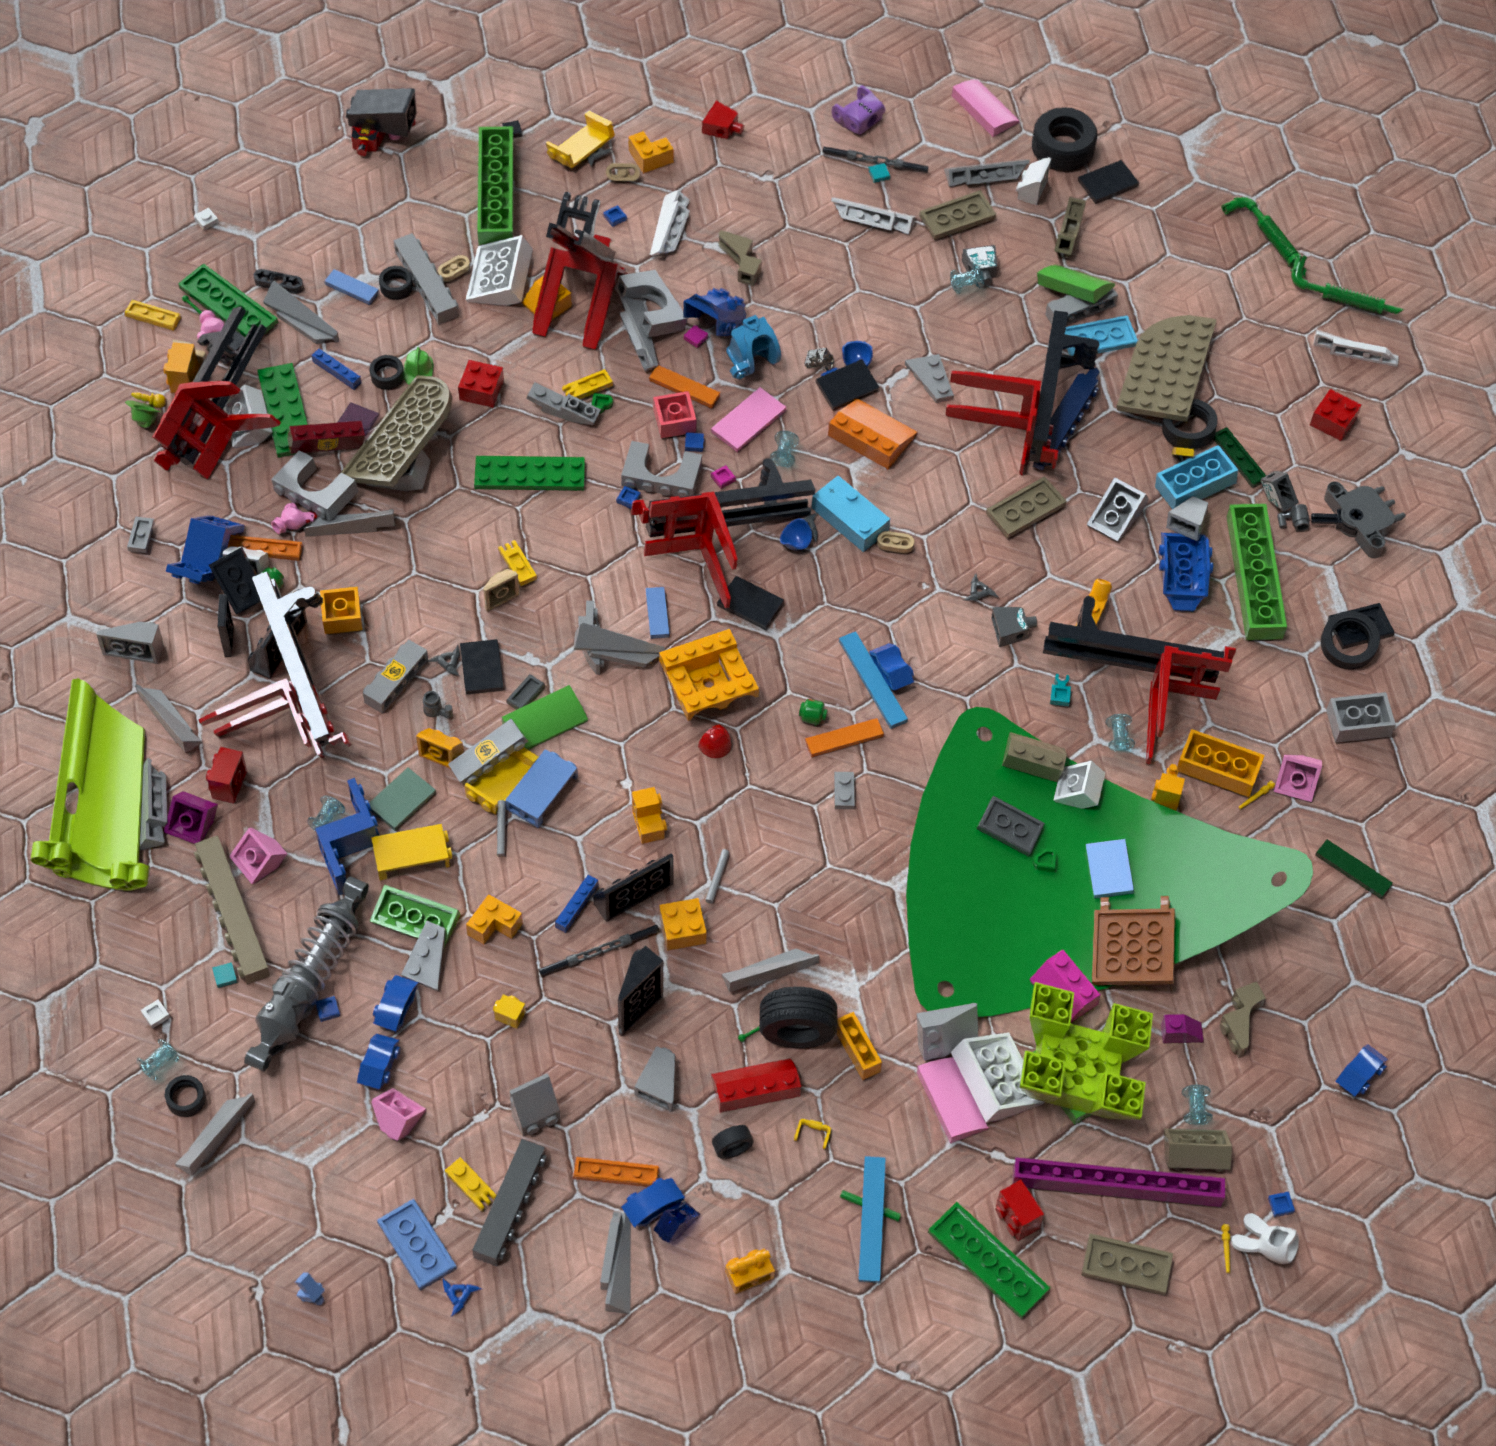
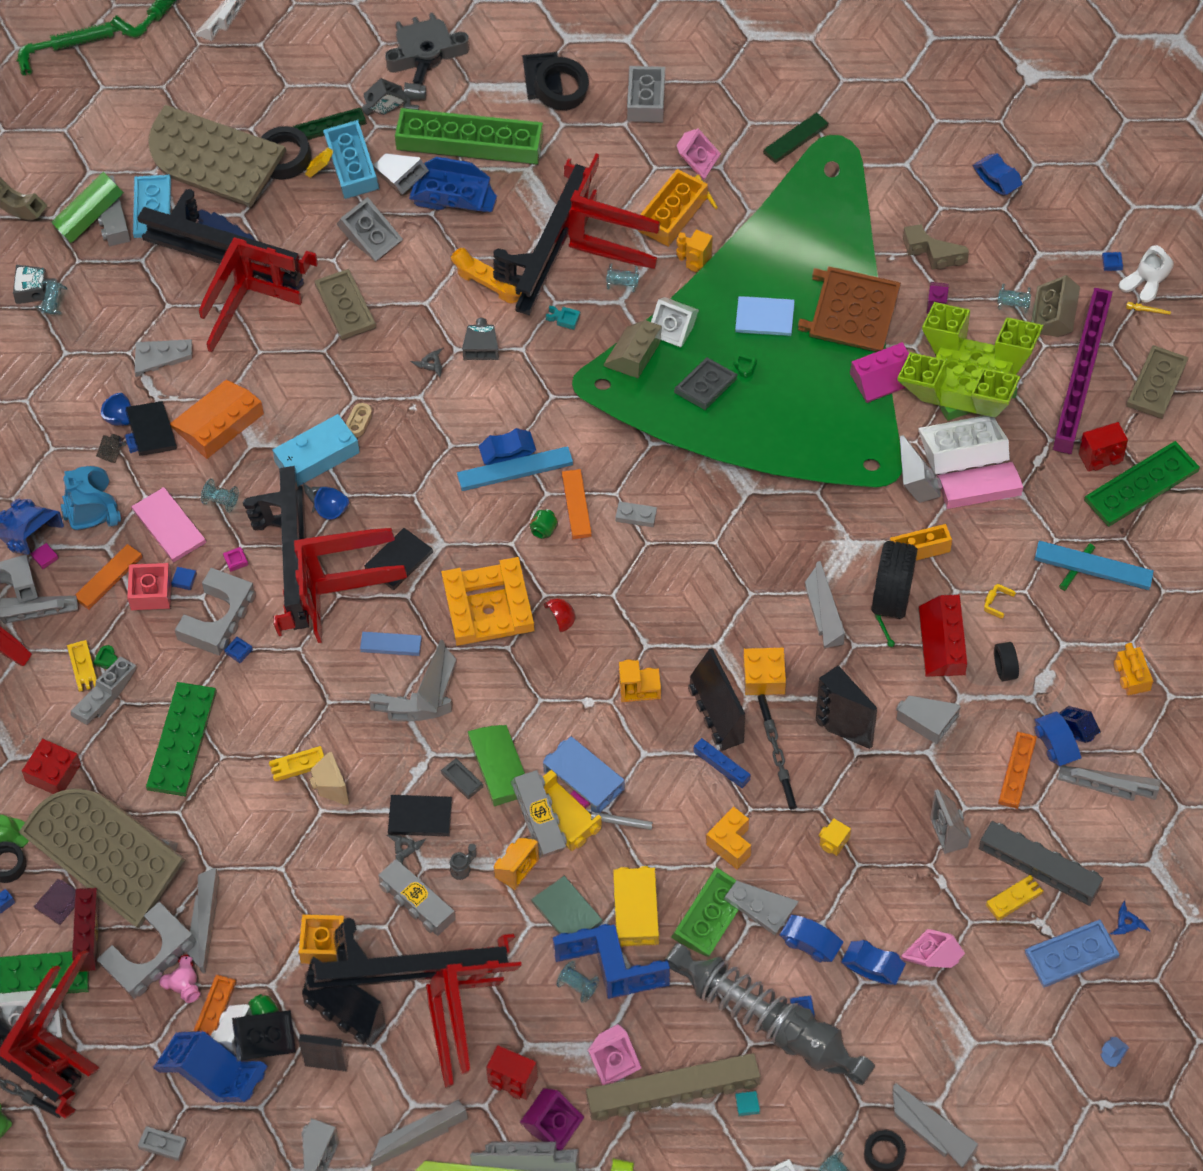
camera: 75 degrees left, 0 degrees up
light grey bar [705,849,730,904] -> none
red brick [1310,389,1362,441] -> none

